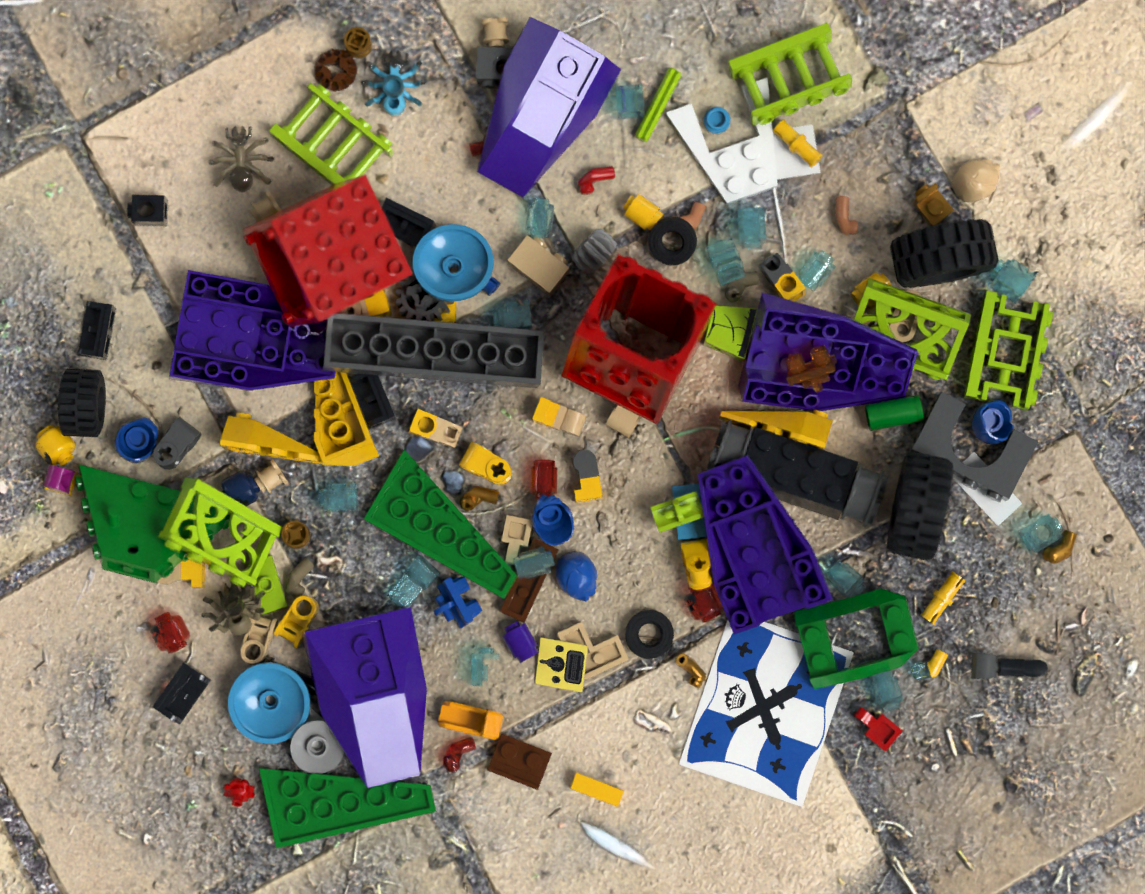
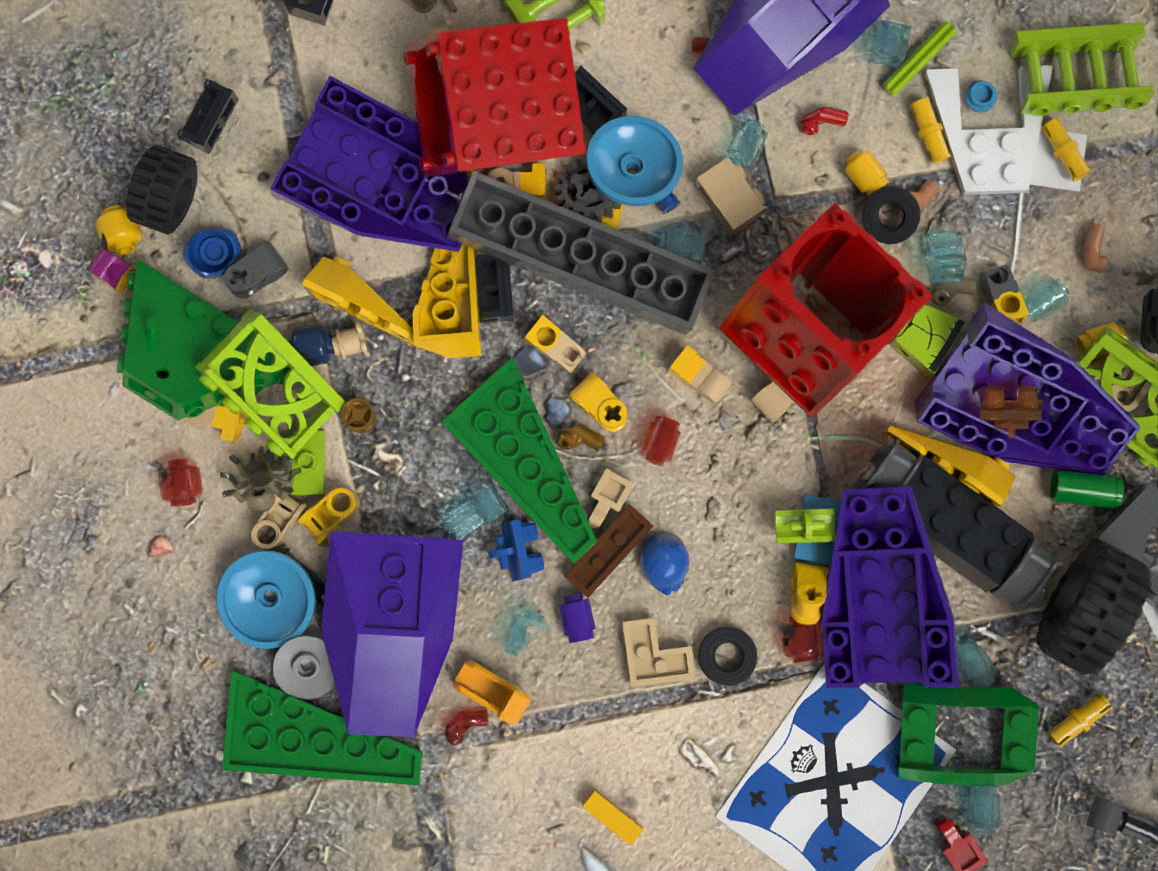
camera: 10 degrees right, 0 degrees up
black hinge [153,662,211,724] -> none
red plant [223,778,255,807] -> none
dark tan arm [286,558,314,599] -> none
clear light blue brick [319,483,358,512] -> none
reddish brown plate [487,733,552,790] -> none
clear light blue brick [513,546,555,580] -> none
blue hair [532,494,574,546] -> none
light yellow sticker [535,637,588,692] -> none
light grey gear [572,229,617,274] -> none
leg [573,450,603,503] -> none
pearl gold arm [676,653,706,688] -> none
clear light blue brick [736,207,766,249] -> none
arm [910,649,948,680] -> none
none -> yellow pin [909,97,951,164]

